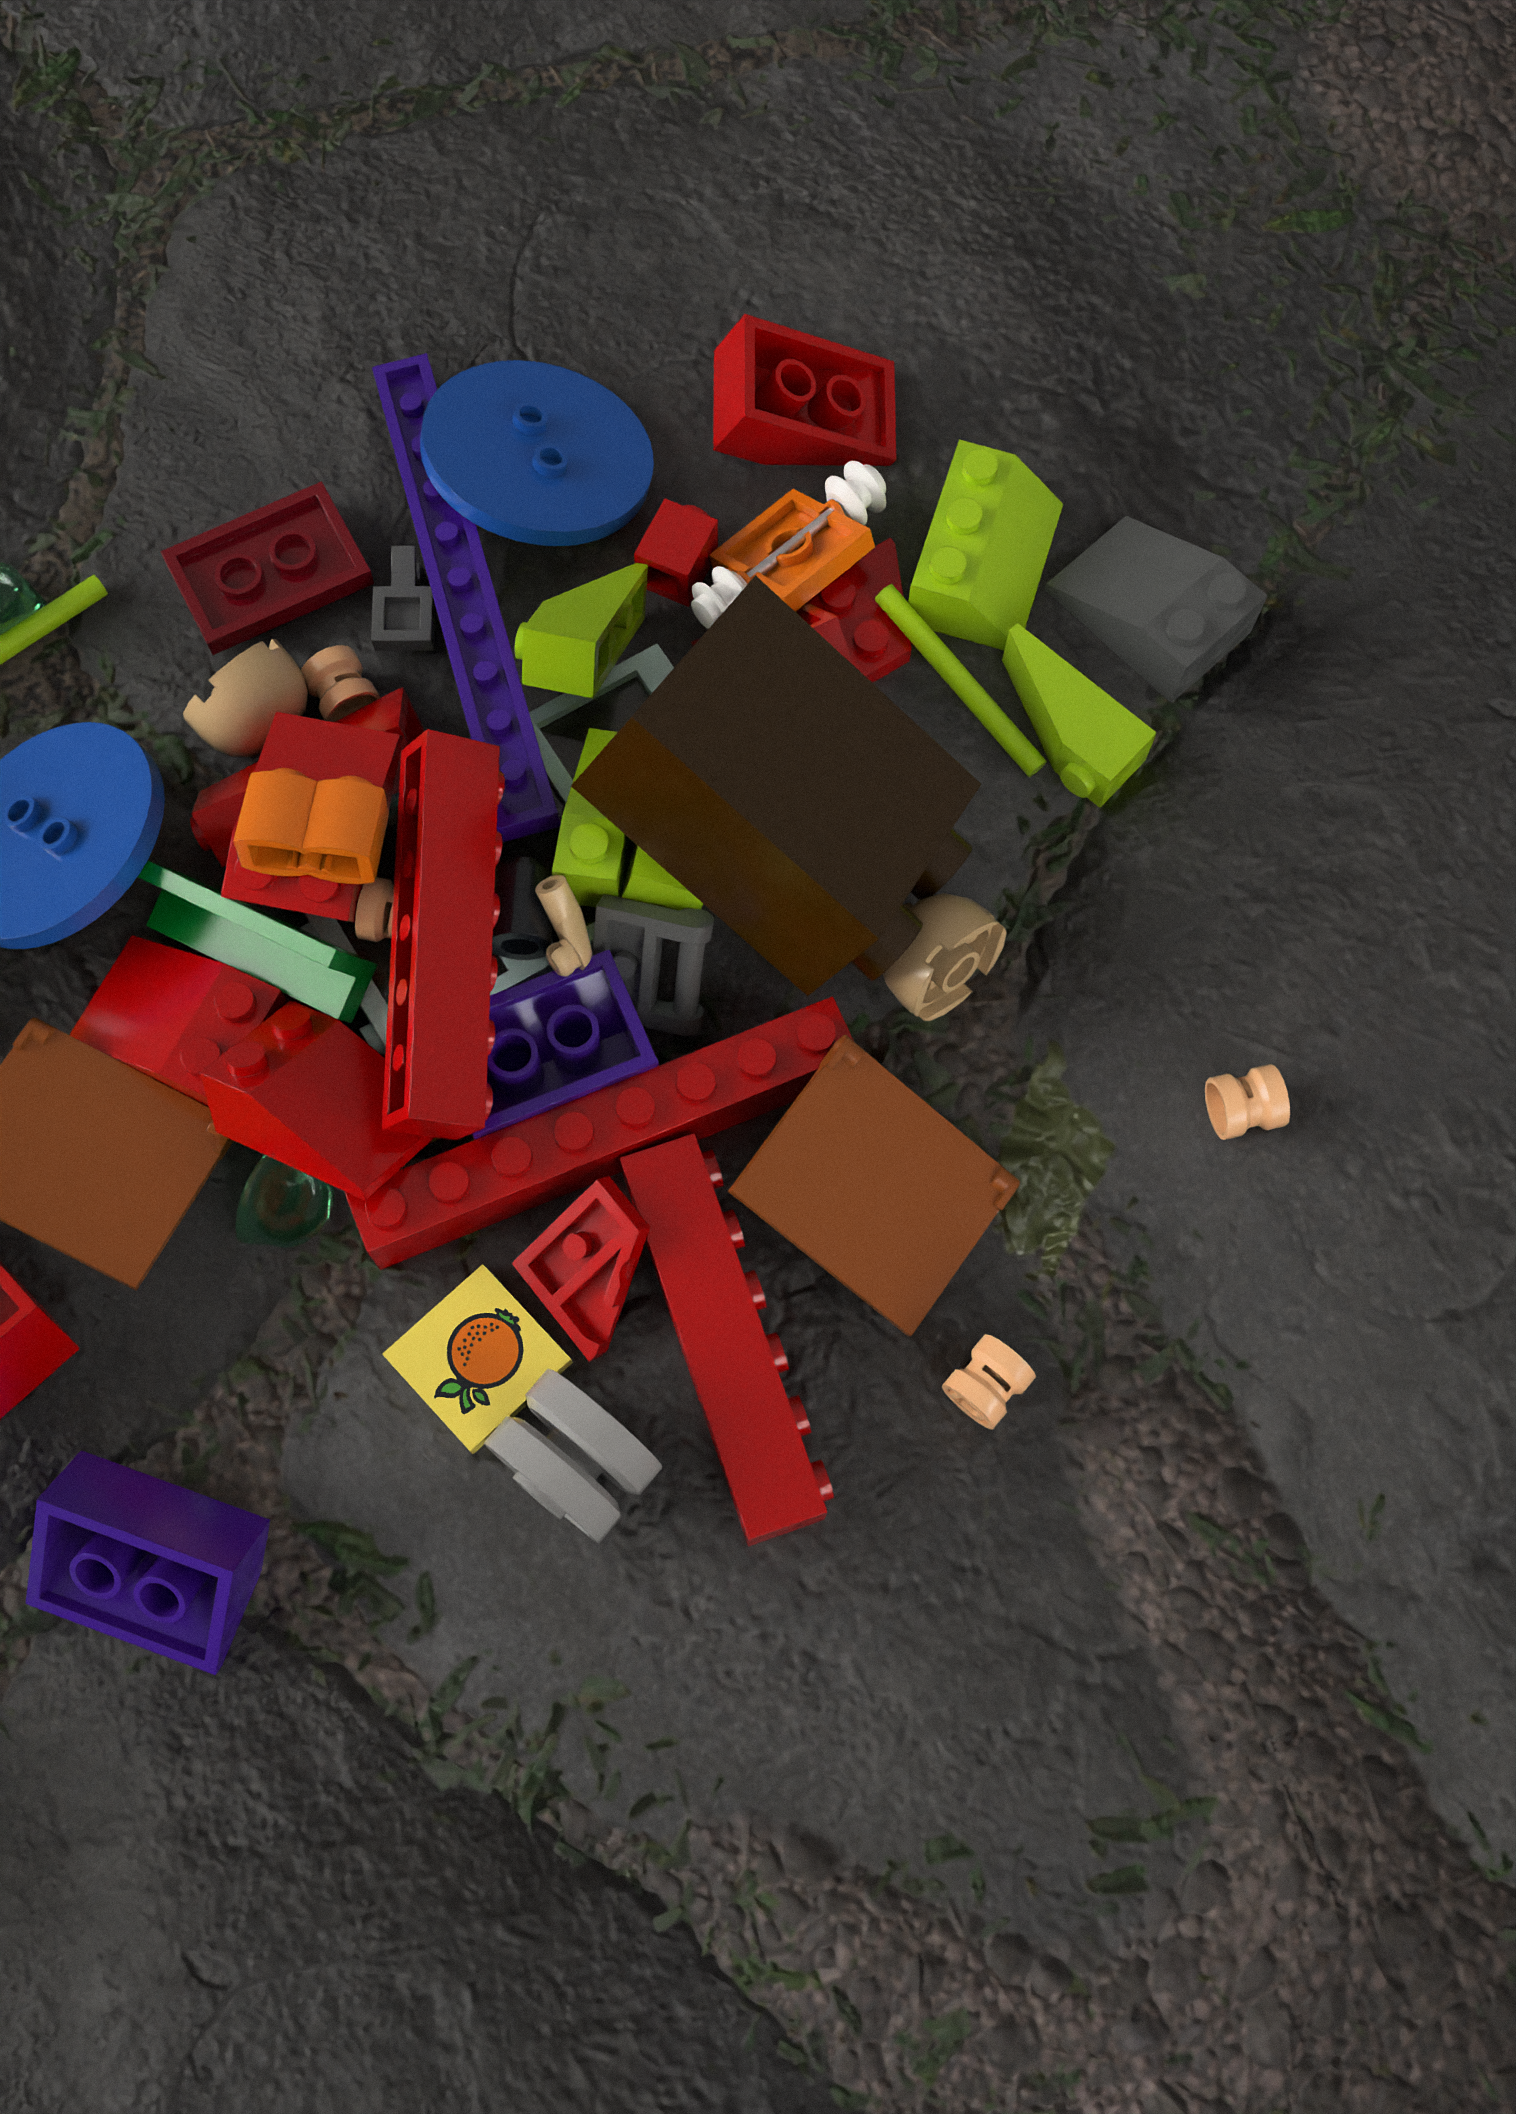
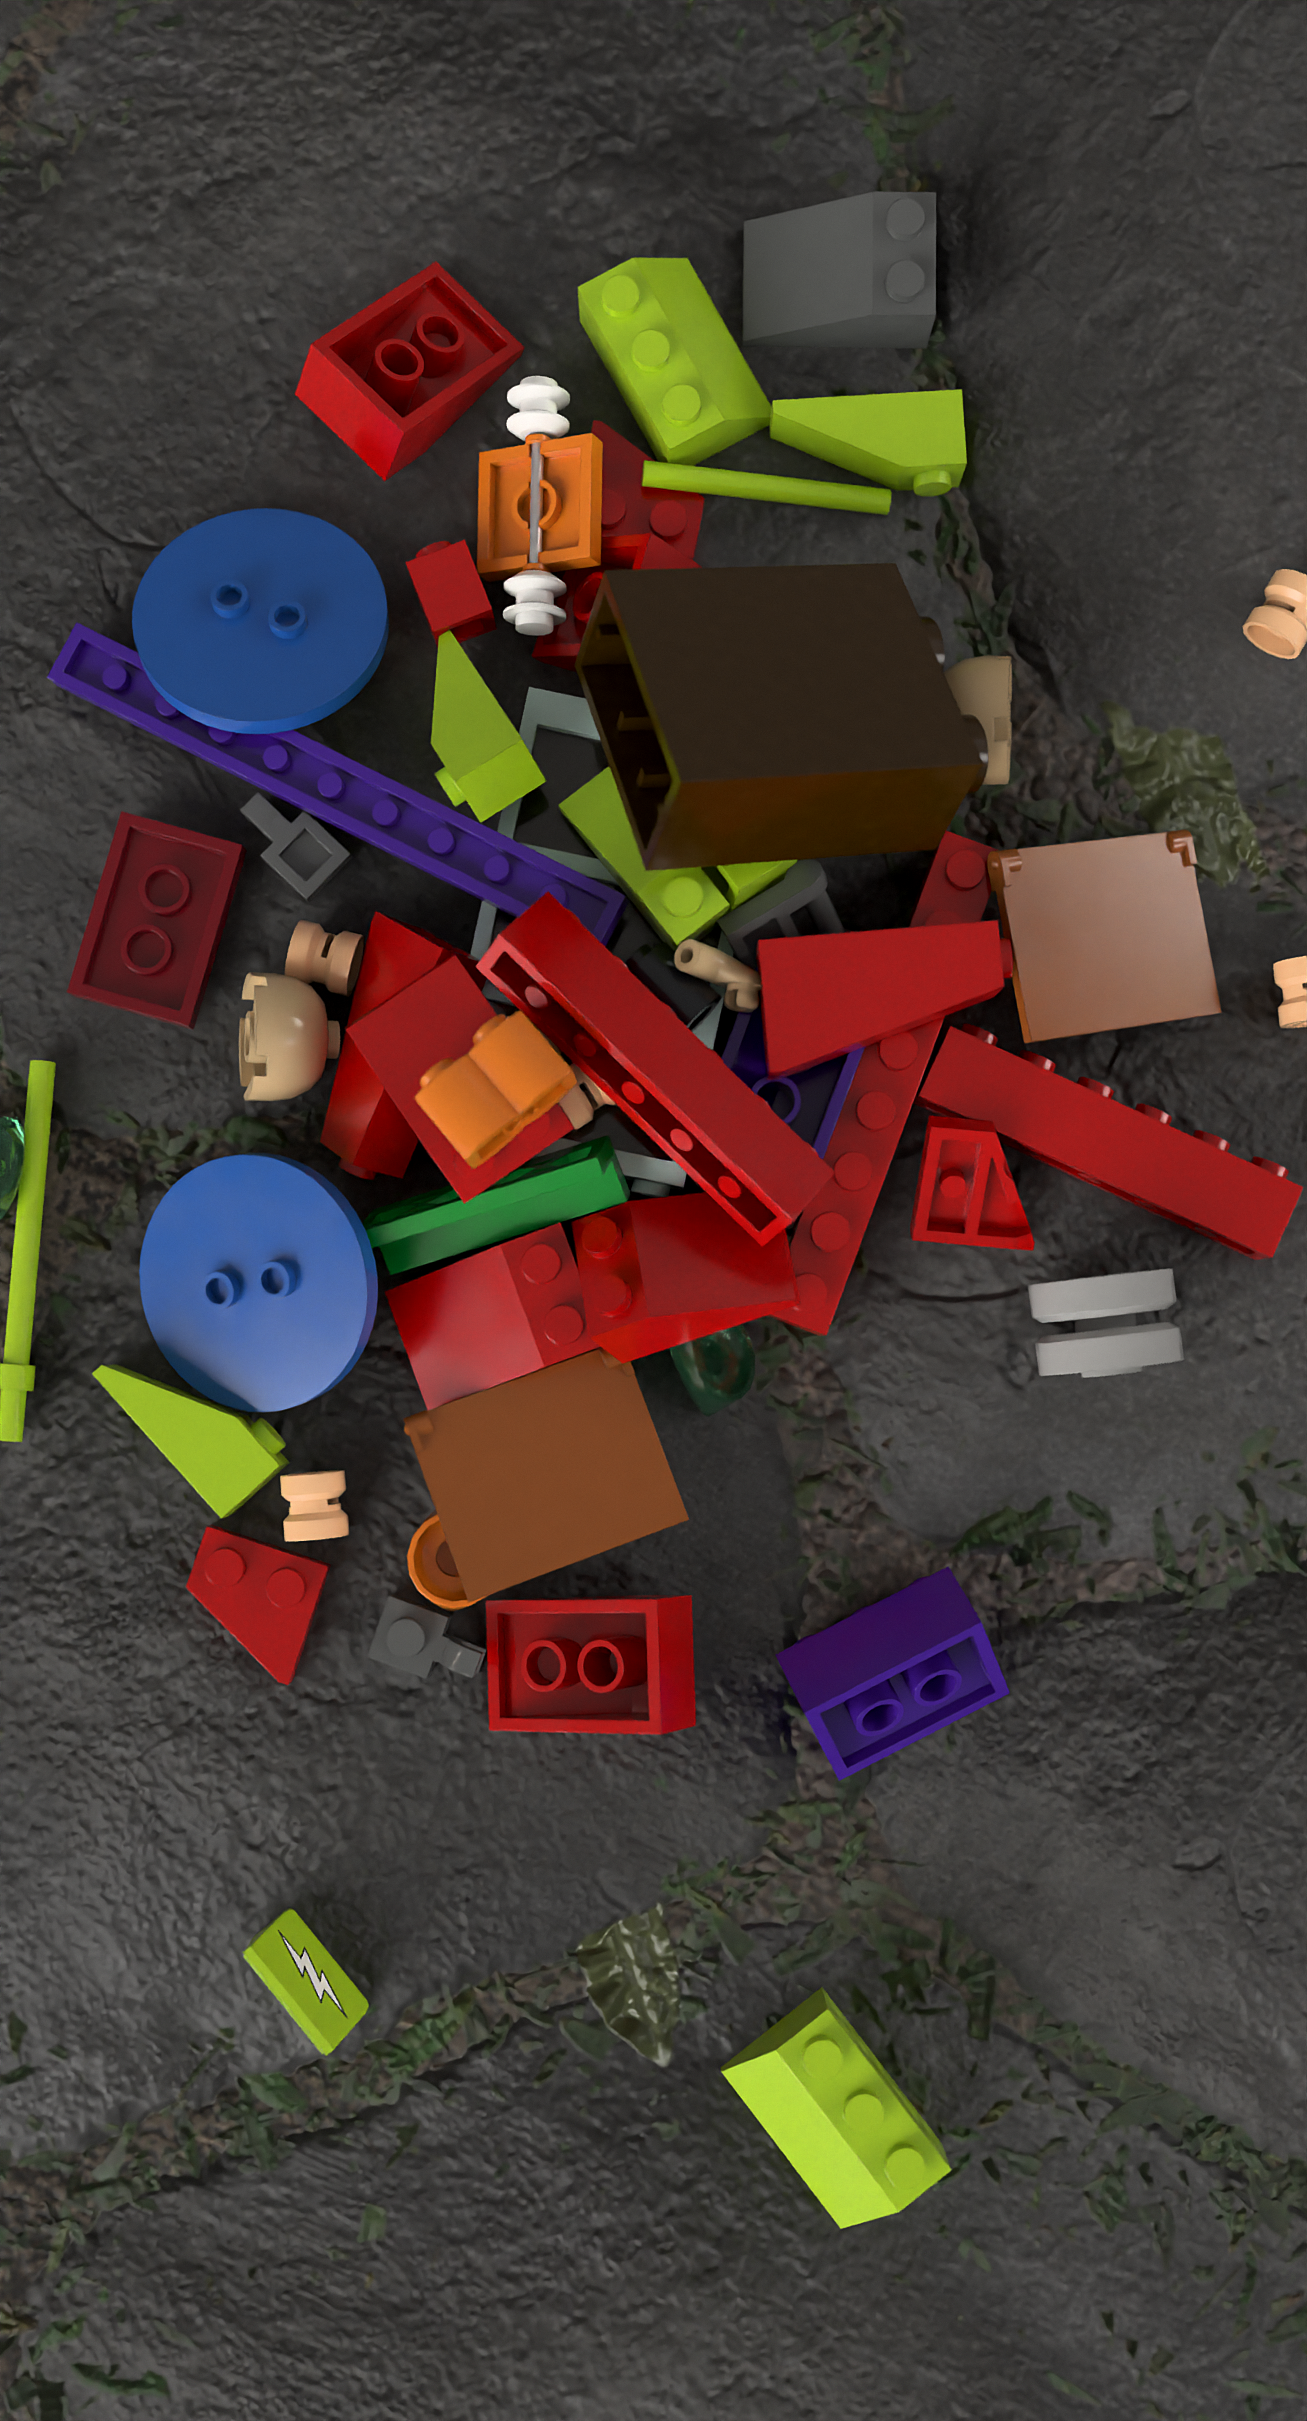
camera: 45 degrees left, 15 degrees up
light yellow tile [383,1264,573,1454] -> none
none -> red slope [756,920,1013,1080]

